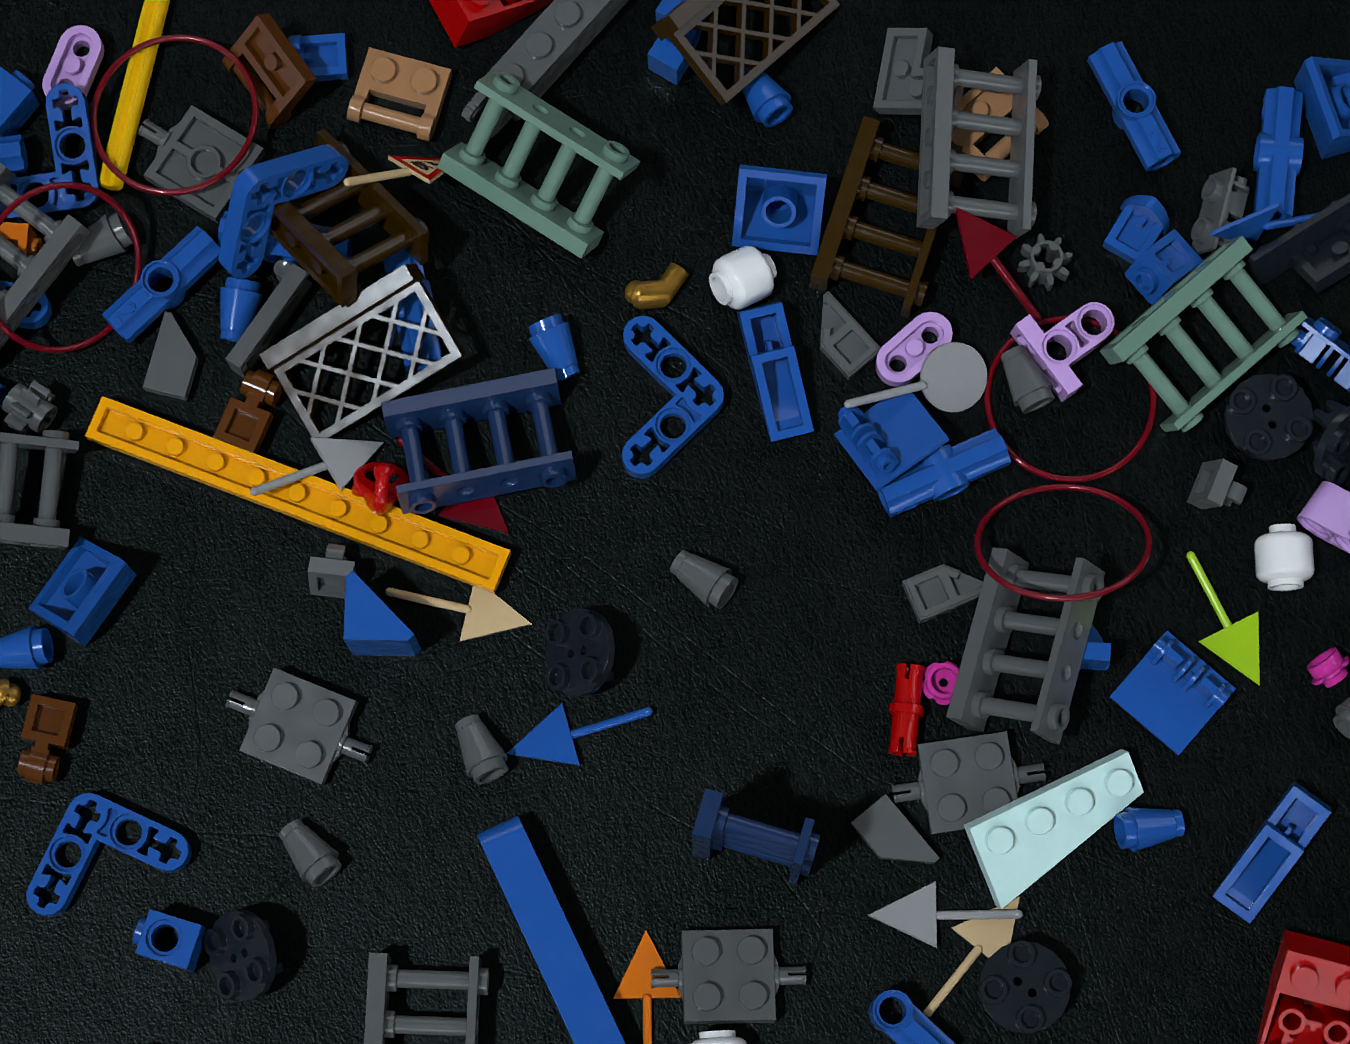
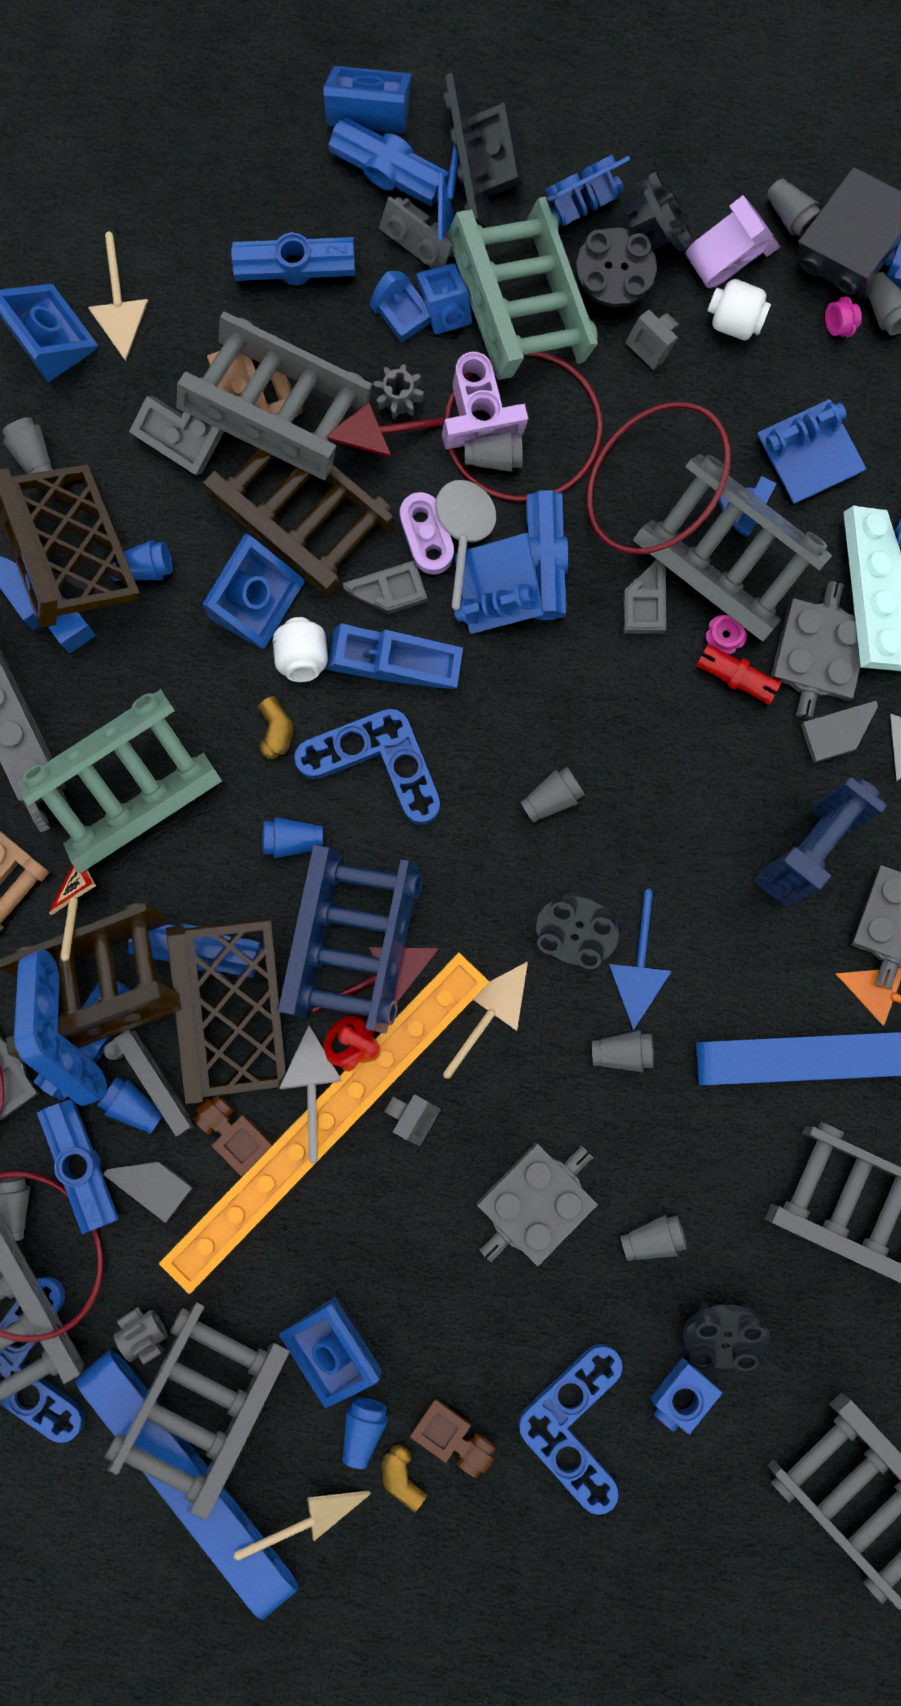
camera: 70 degrees left, 5 degrees up
blue slope [343,570,422,656] -> none
lime piece [1186,551,1260,686] -> none

